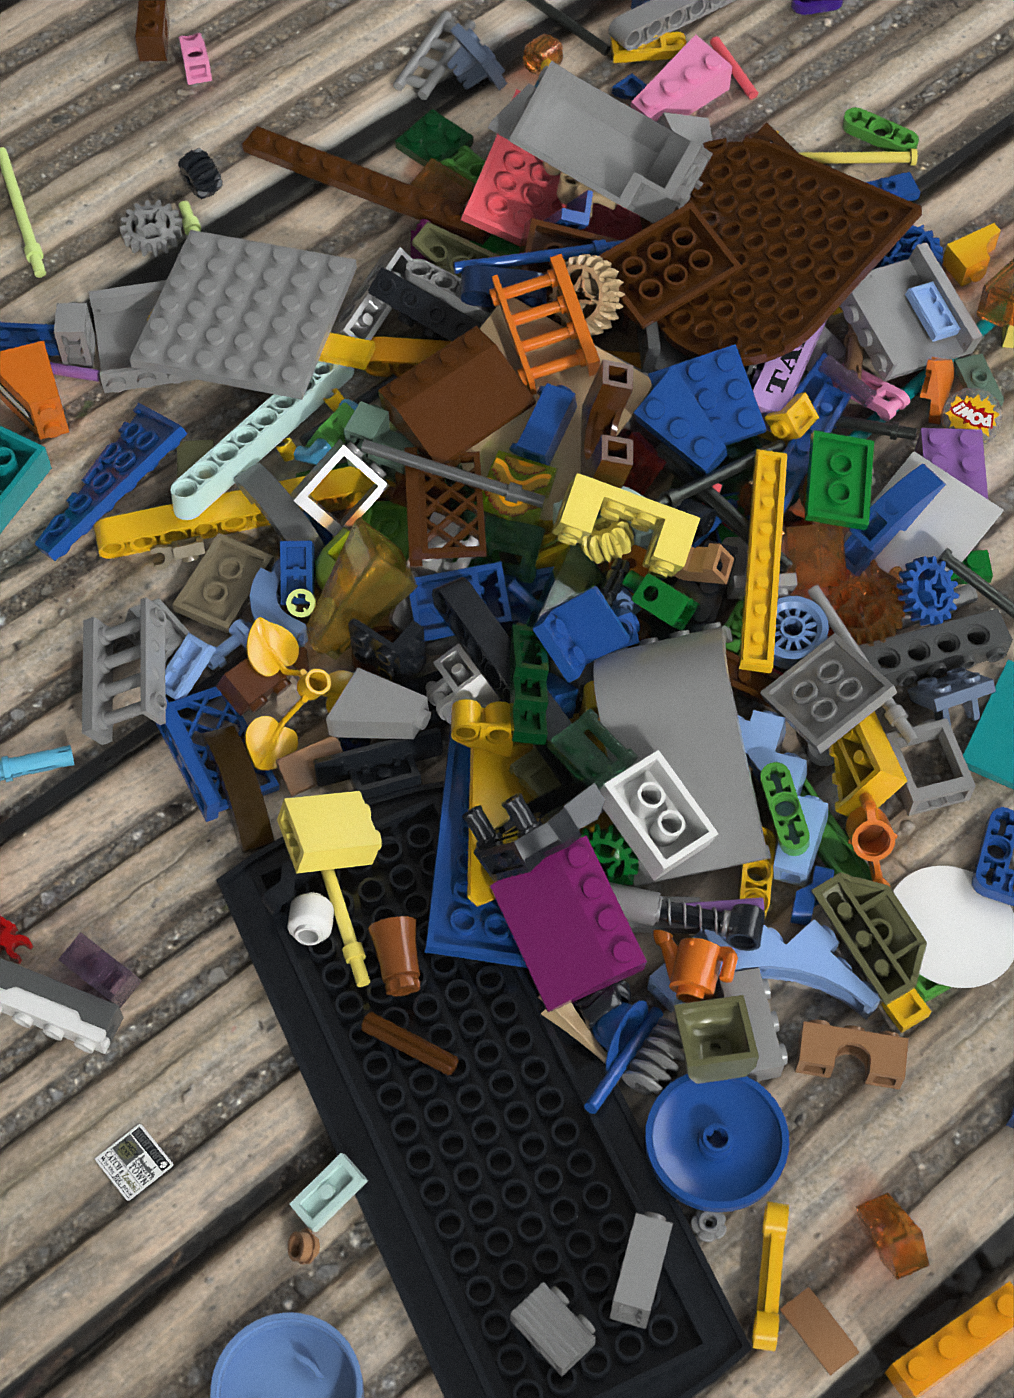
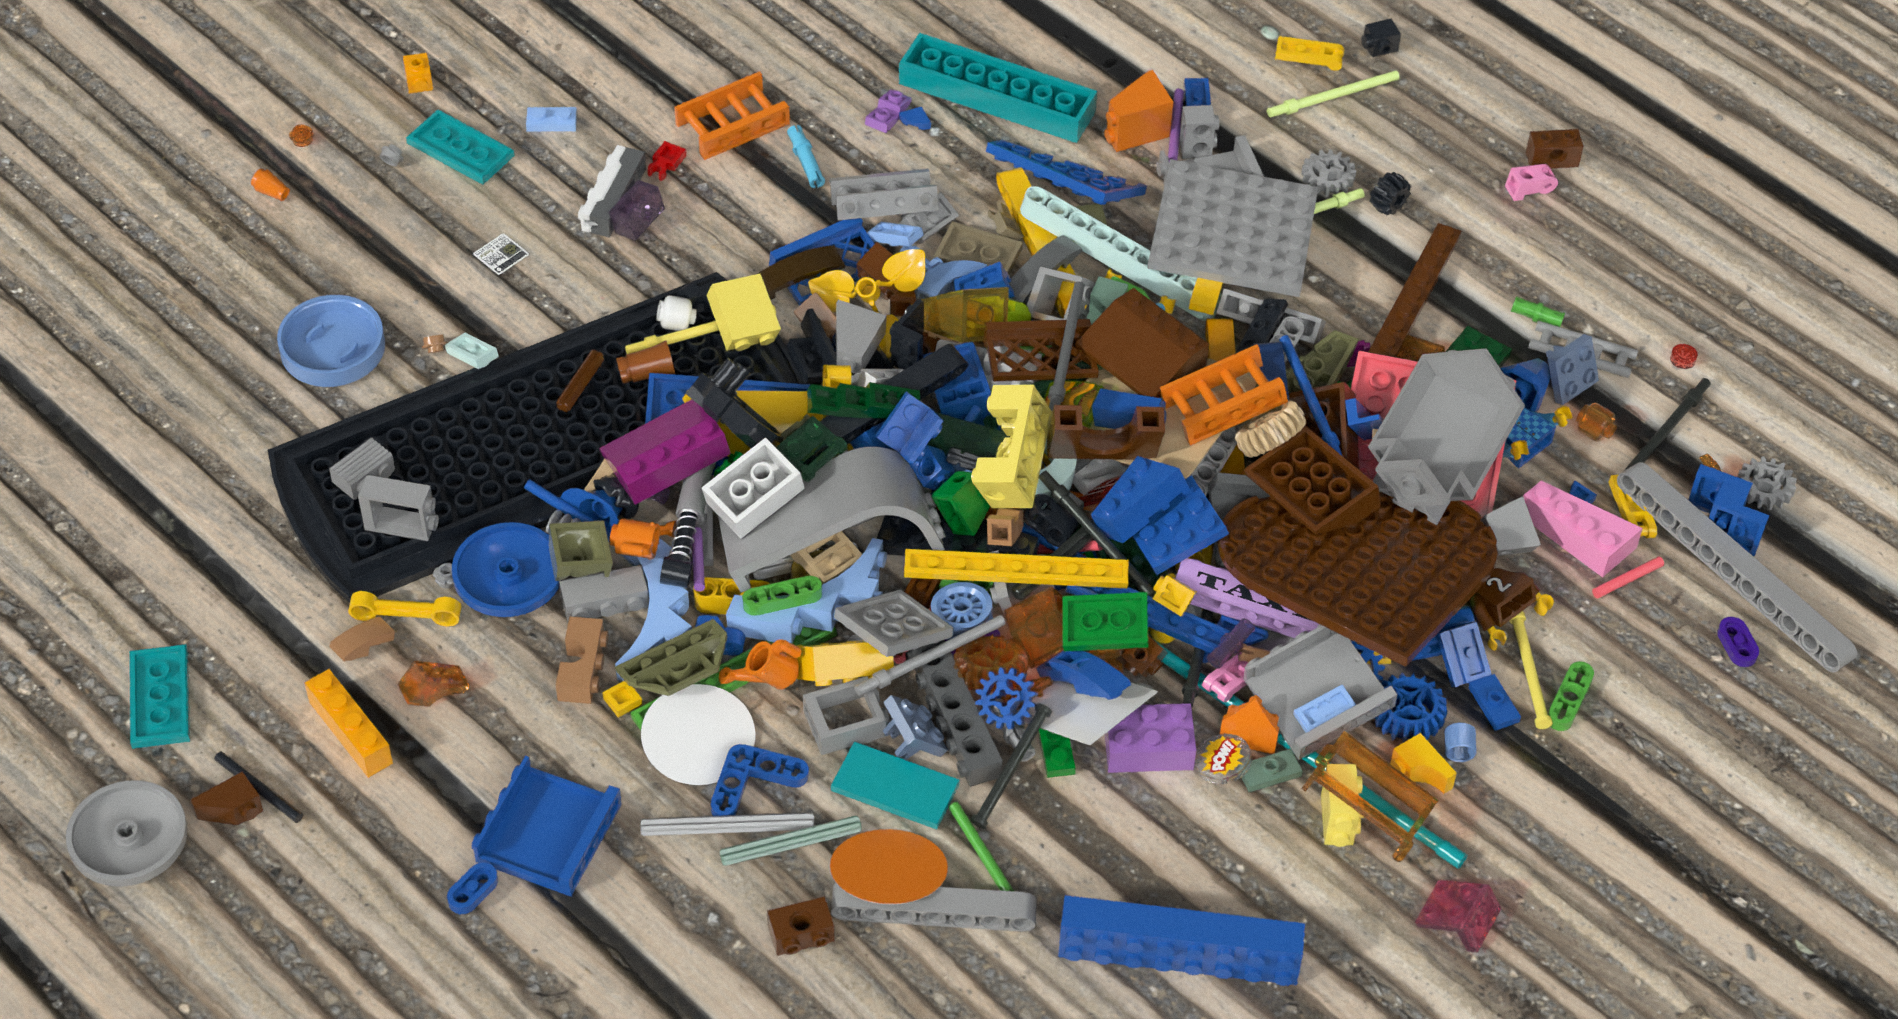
camera: 85 degrees right, 10 degrees down
yellowish green bush [286,589,316,617] -> none
none -> medium blue piece [1444,722,1477,762]
none -> blue cone [1500,358,1551,412]
none -> bright green pin [1511,296,1565,327]

